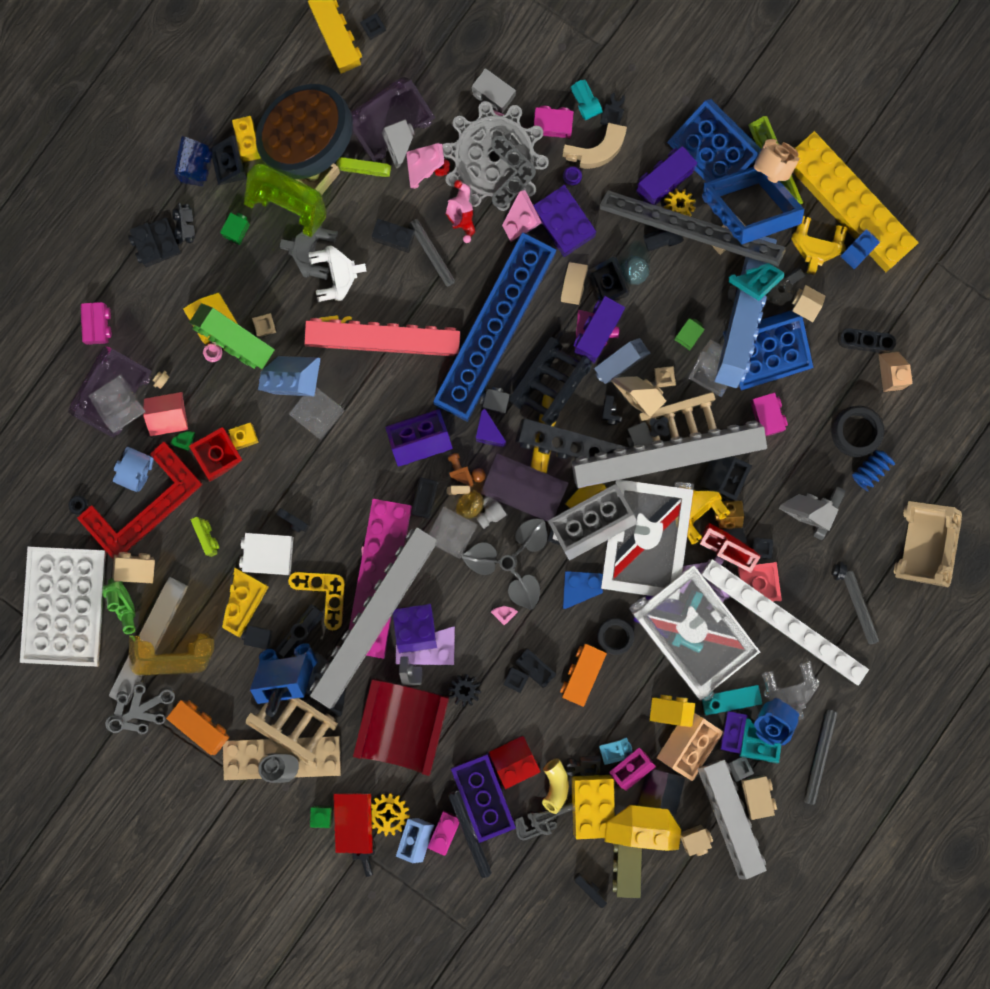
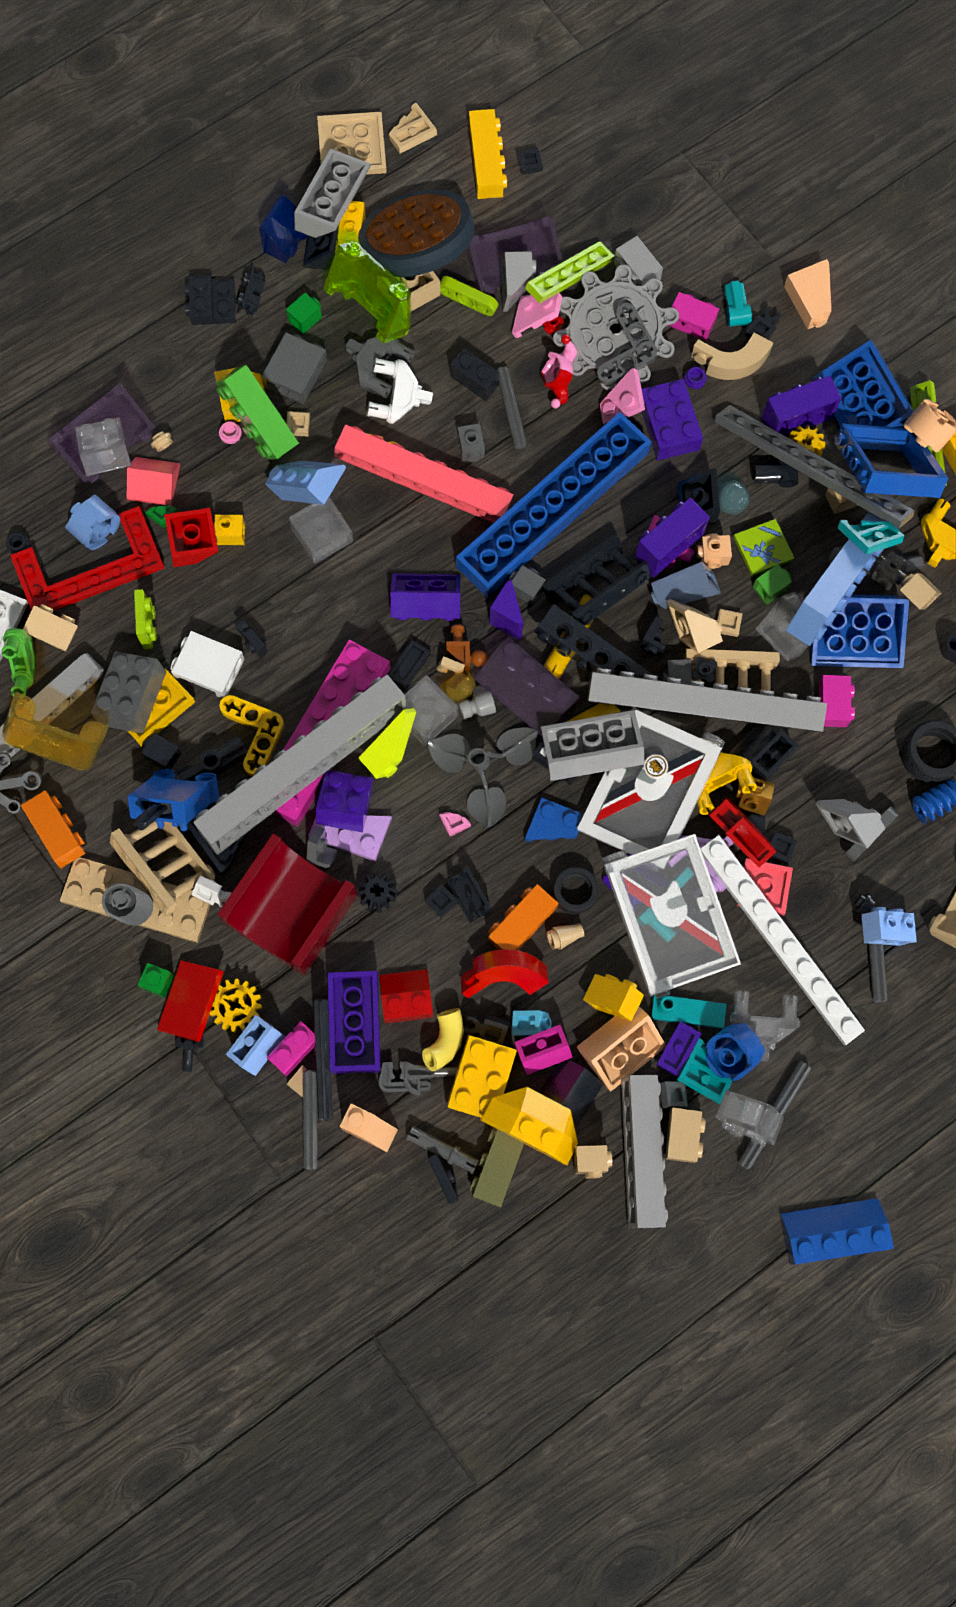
camera: 15 degrees right, 10 degrees down
dark pink brick [81,302,112,345] -> none
tan slope [561,262,588,305] -> none
none -> dark grey brick [91,651,166,734]
none -> white plate [191,875,232,908]
none -> dark grey brick [262,333,327,404]
none -> tan tile [287,1065,307,1097]
none -> light grey slope [295,148,371,237]
none -> dark grey axle [303,1070,318,1170]
none -> tan plate [317,112,386,175]
none -> light nougat slope [339,1104,398,1152]
none -> neon yellow slope [359,708,417,779]
none -> tan wing [389,103,437,154]
none -> dark grey pin [407,1126,480,1174]
none -> dark grey brick [458,424,485,462]
none -> red arch [461,949,549,998]
none -> lime plate [525,241,614,303]
none -> tan cone [547,923,584,950]
none -> tile [644,755,668,780]
none -> light nougat brick [696,534,732,569]
none -> clear brick [716,1090,784,1146]
none -> lime tile [733,519,794,577]
none -> blue slope [780,1198,894,1265]
none -> light nougat slope [784,259,831,330]
none -> light blue brick [861,907,917,946]

